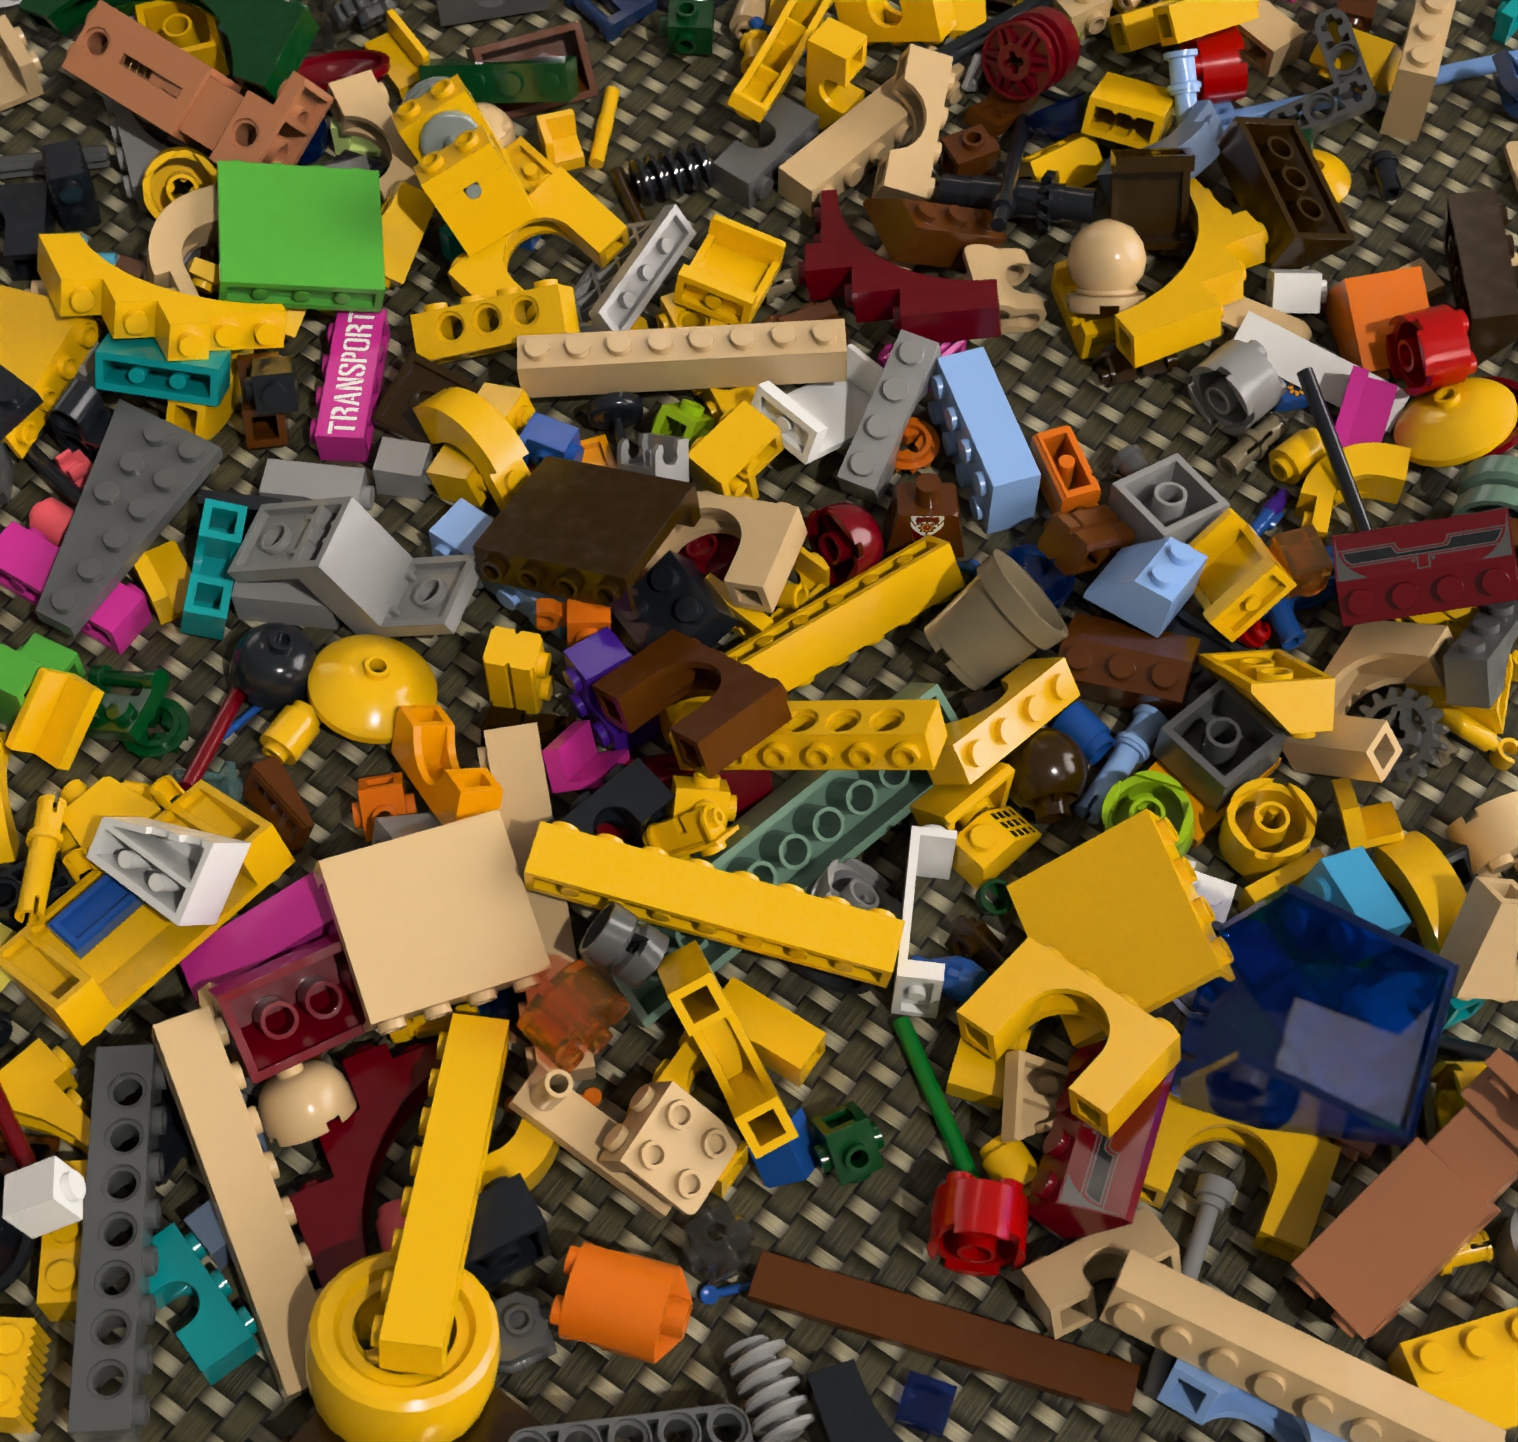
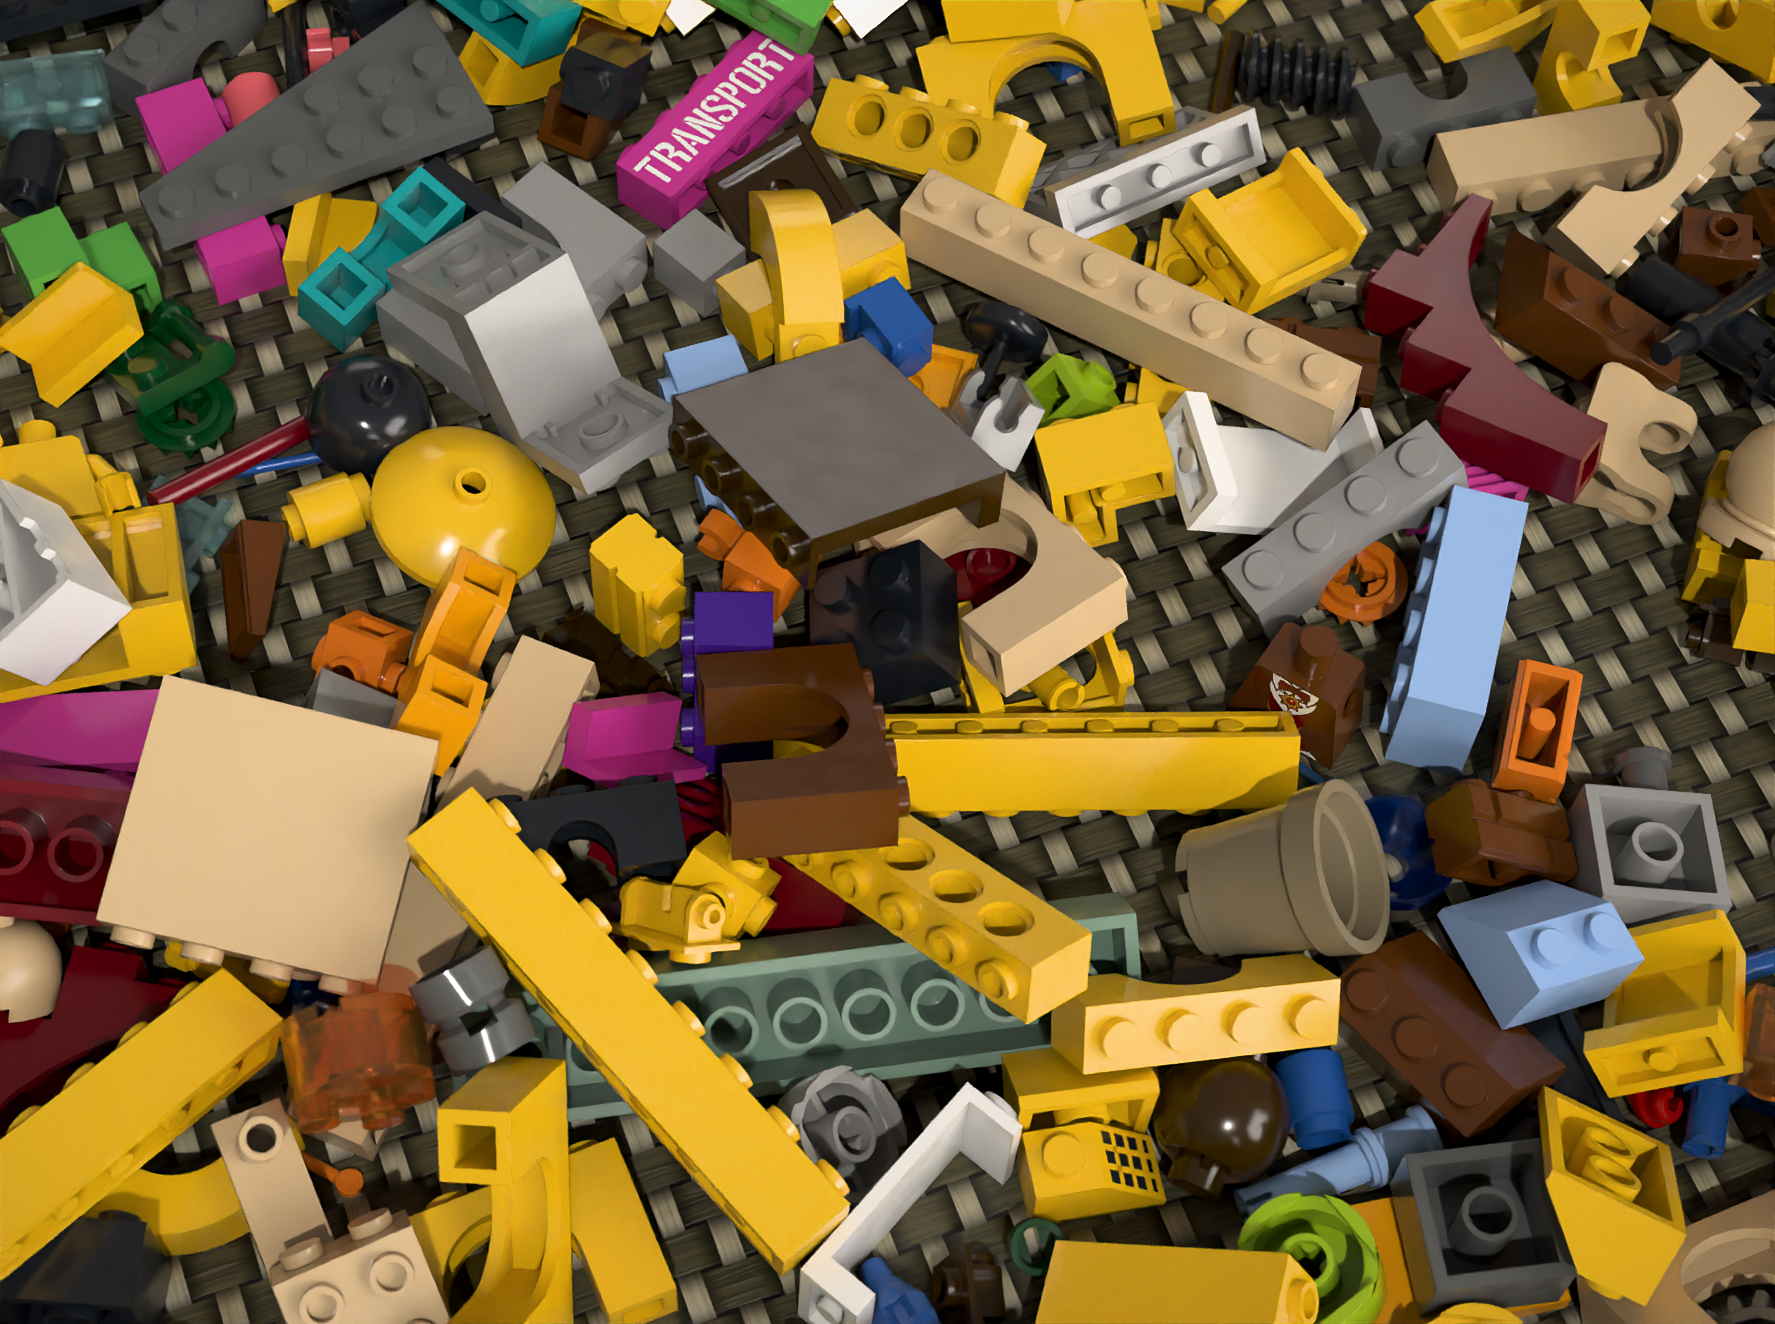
camera: 30 degrees right, 0 degrees up
dark red cylinder [804,502,883,587] -> none

